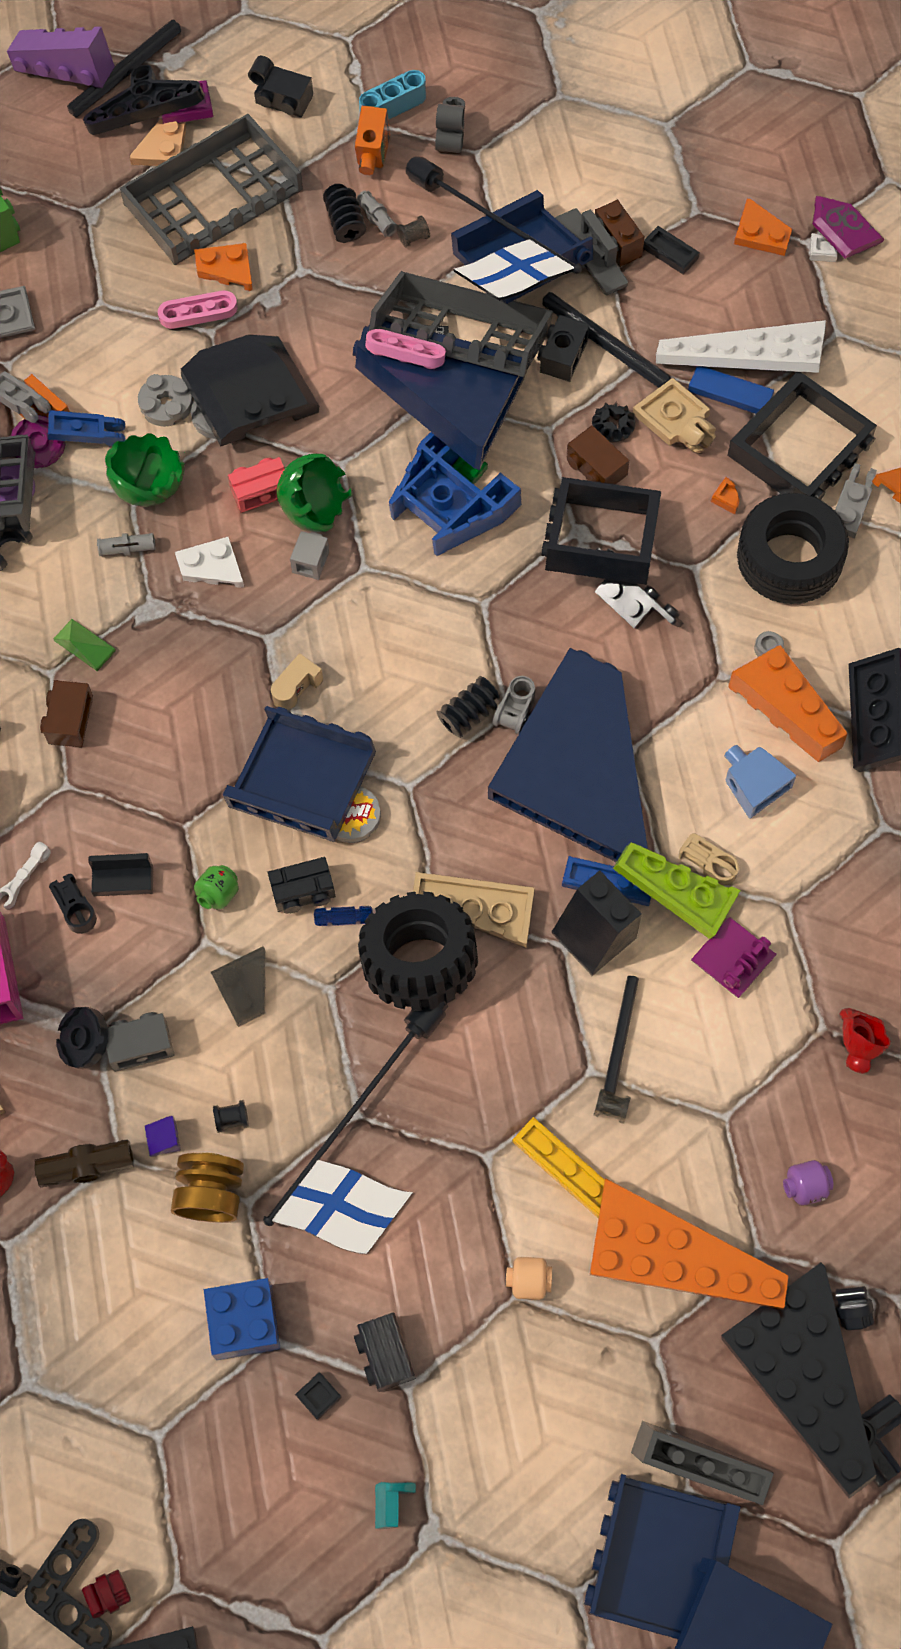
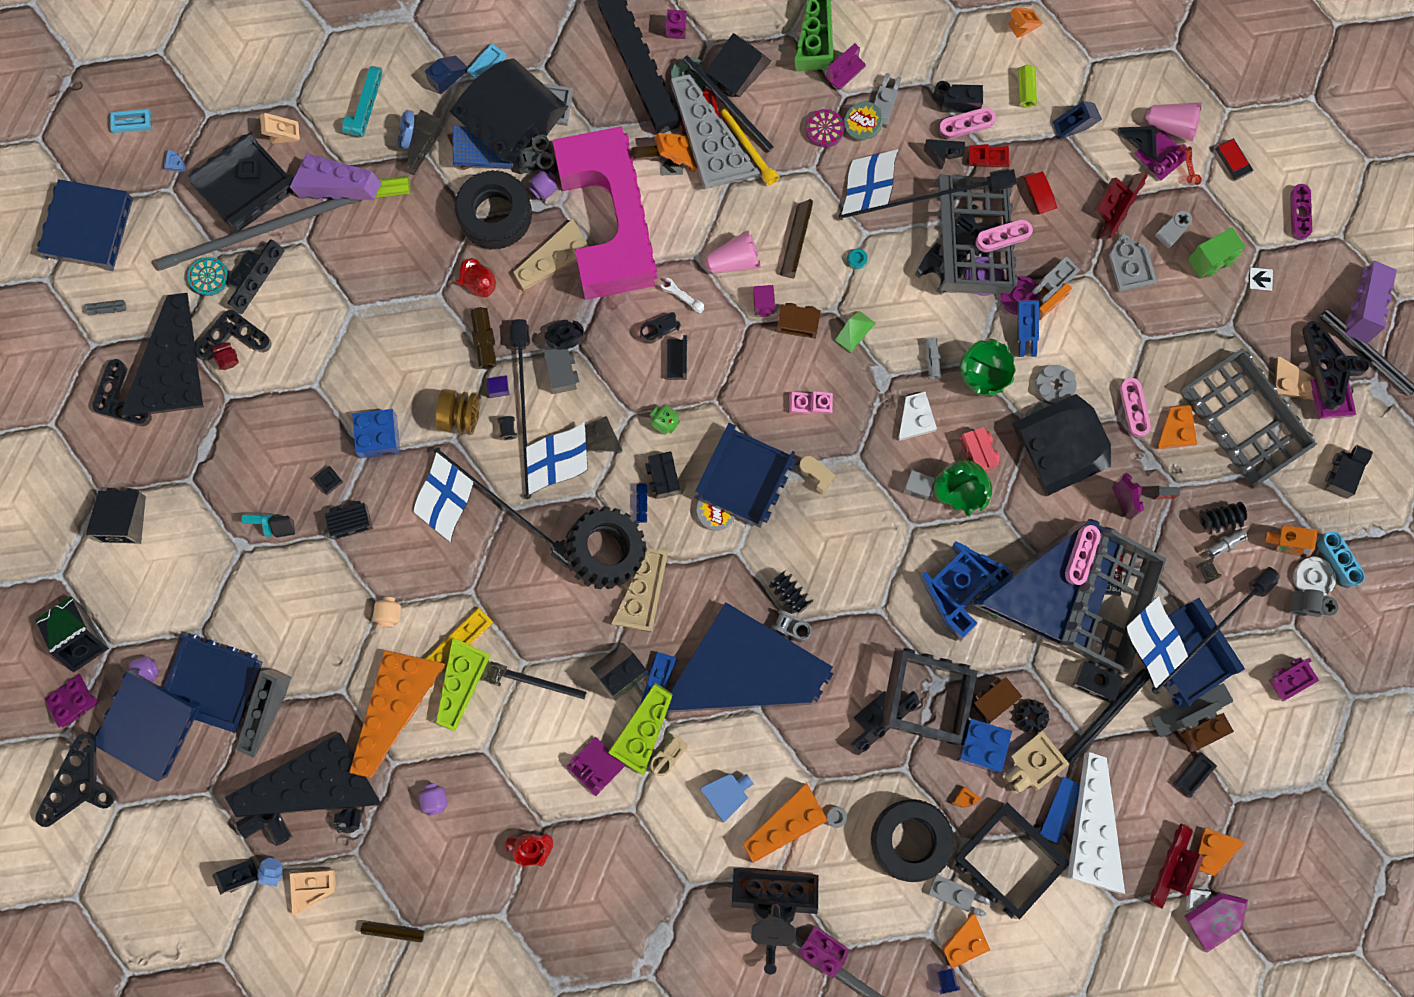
camera: 90 degrees right, 10 degrees up
none -> black slope [269,516,295,538]
none -> lime wing [436,638,491,731]
none -> flag [509,319,588,499]
none -> magenta brick [753,285,775,317]
none -> bright pink slope [789,391,833,414]
none -> blue brick [957,719,1012,773]
none -> magenta tile [1112,473,1144,520]
none -> dark red bracket [1149,823,1204,909]
none -> dark grey tile [1154,487,1180,500]
none -> white sticker [1250,268,1273,291]
none -> magenta bracket [1269,657,1320,702]
none -> white tile [1293,557,1336,596]

